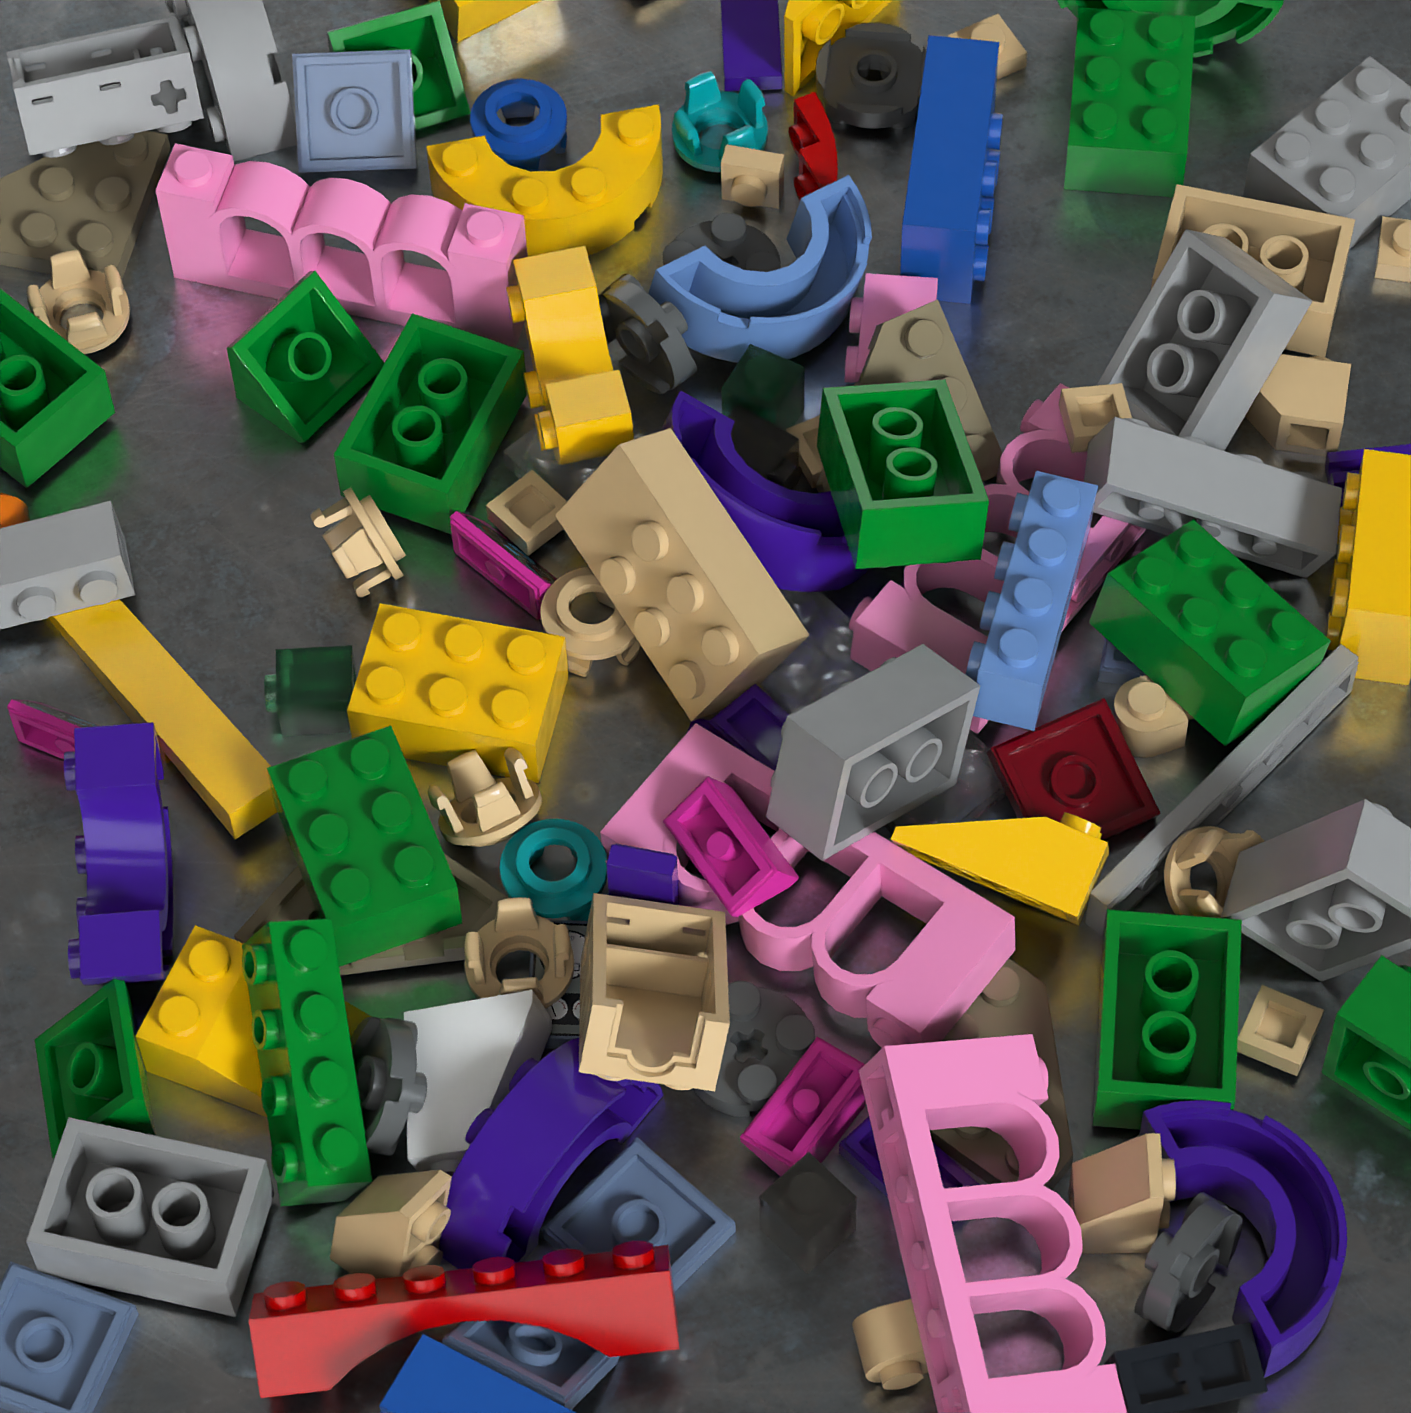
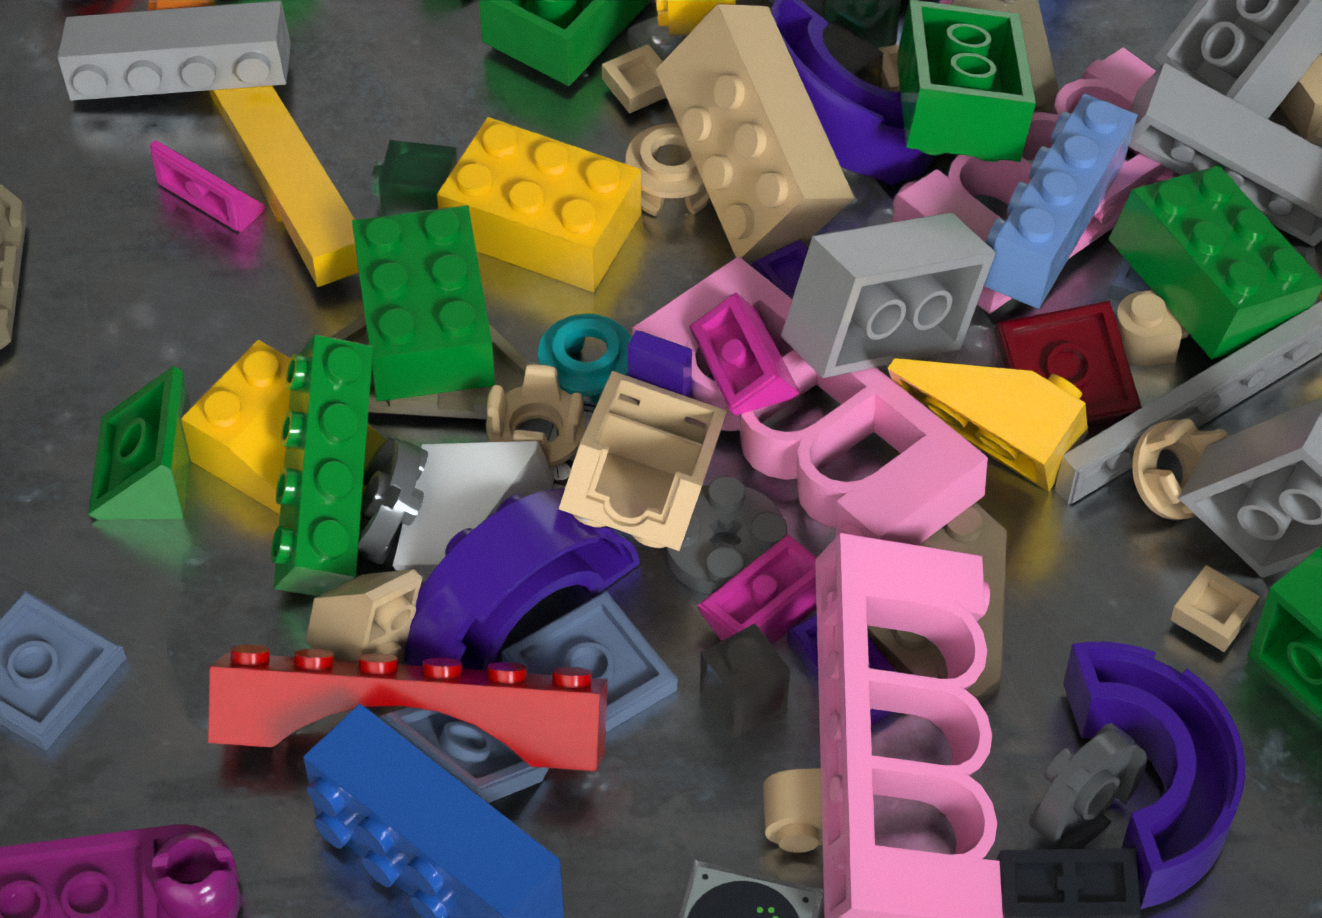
camera: 10 degrees right, 5 degrees down
light grey brick [26,1117,275,1317] -> none
dark purple brick [64,722,174,986] -> none
tan piece [311,487,406,597] -> none
tan piece [428,747,542,847] -> none
dark pink slope [450,511,557,620] -> none
tan plate [1059,383,1132,453] -> none
tan slope [1068,1133,1176,1254] -> none
green brick [1092,909,1242,1130] -> none

